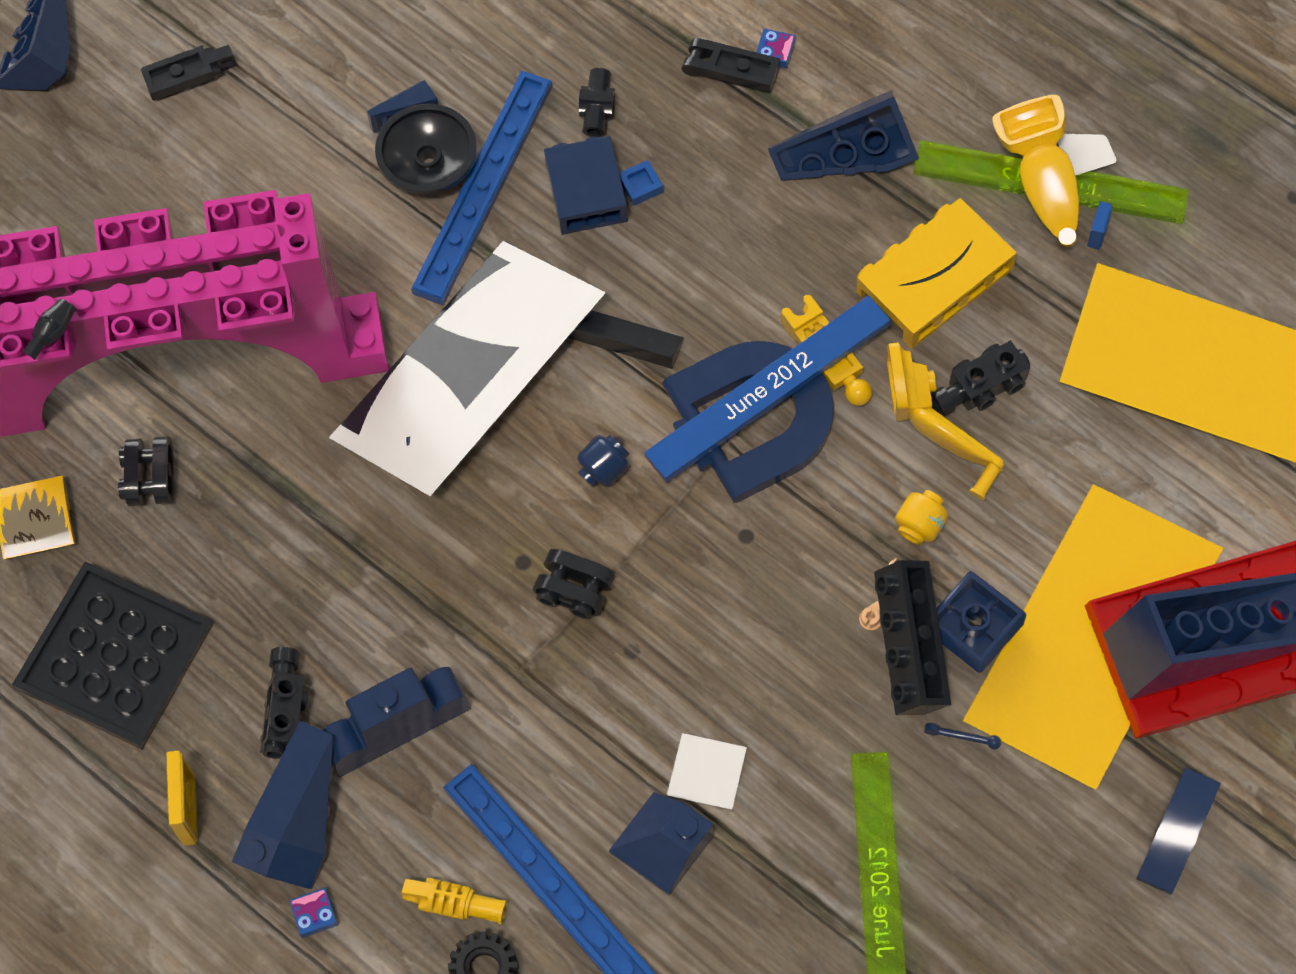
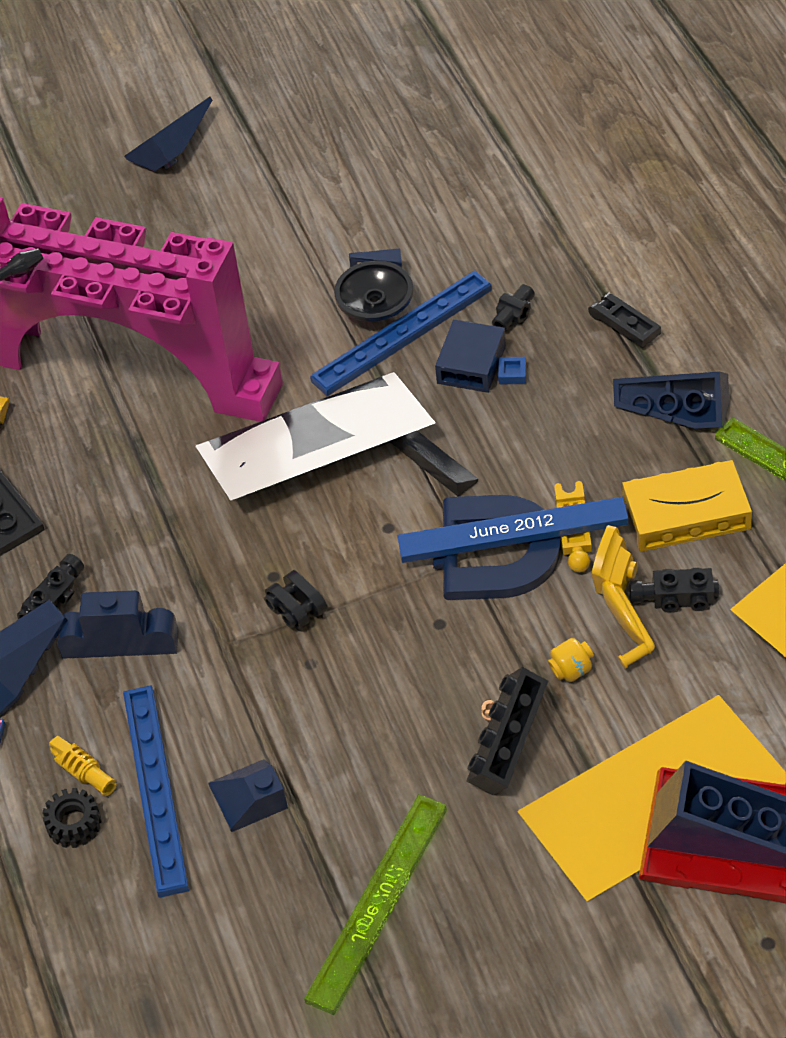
camera: 30 degrees right, 15 degrees down
black brick [118,436,174,507] -> none
black hinge [141,45,237,101] -> none
dark blue head [577,434,630,487] -> none
white sticker [667,733,747,810] -> none
tile [756,28,796,69] -> none
dark blue hinge [924,723,1002,749] -> none
dark blue brick [937,571,1026,673] -> none
dark blue slope [1136,767,1221,895] -> none

